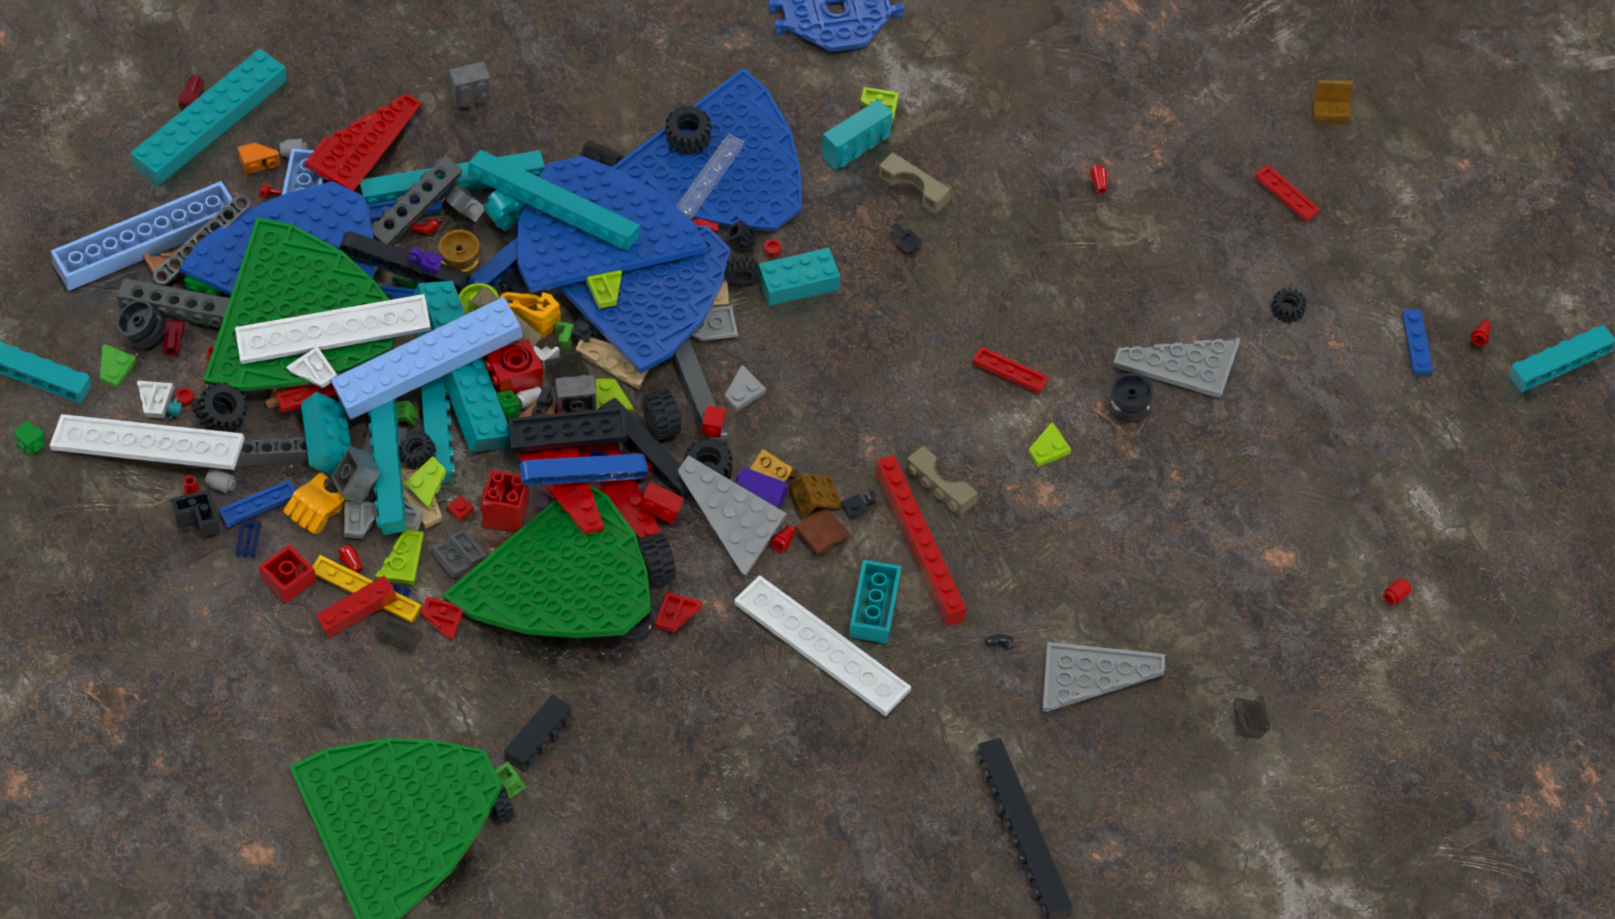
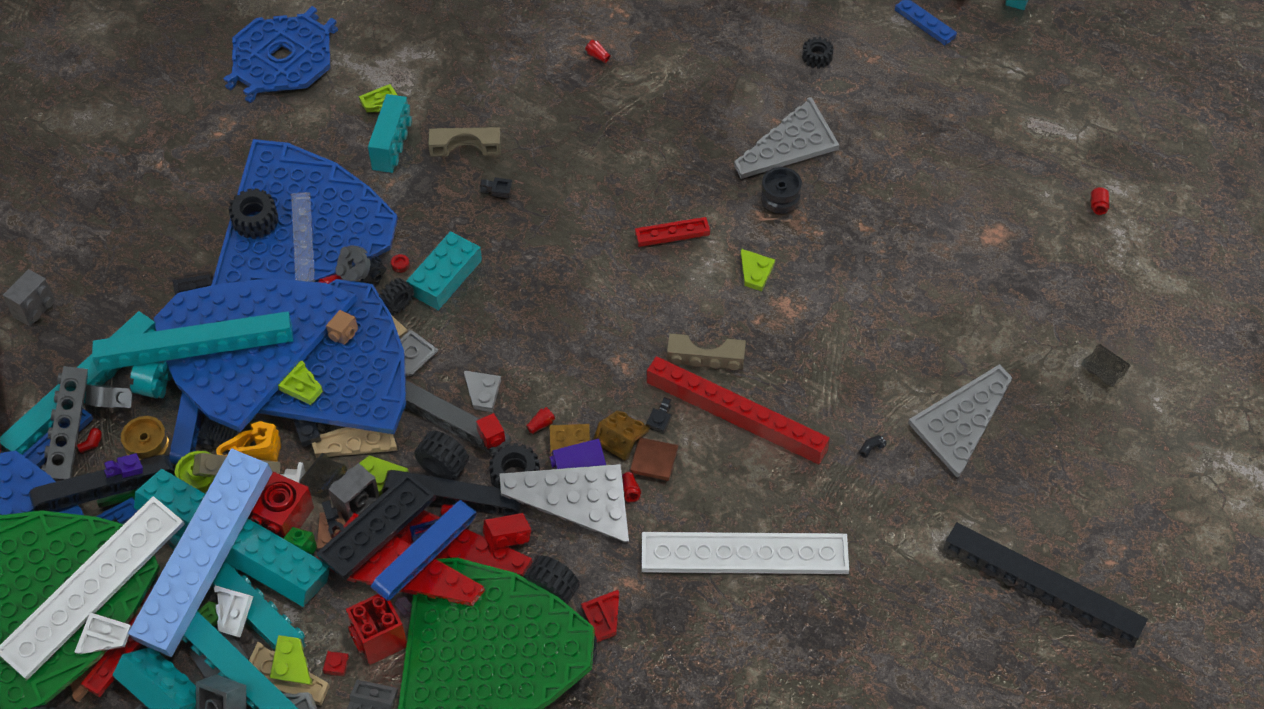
camera: 35 degrees left, 0 degrees up
black tyre [399,431,437,469] -> none
white cone [515,387,542,409] -> none
bright green bracket [555,321,574,353] -> none
teal brick [849,560,902,644] -> none
none -> white wing [214,585,254,637]
none -> medium nougat brick [326,310,358,345]
none -> dark grey plate [336,245,370,282]
none -> red cone [526,407,556,434]

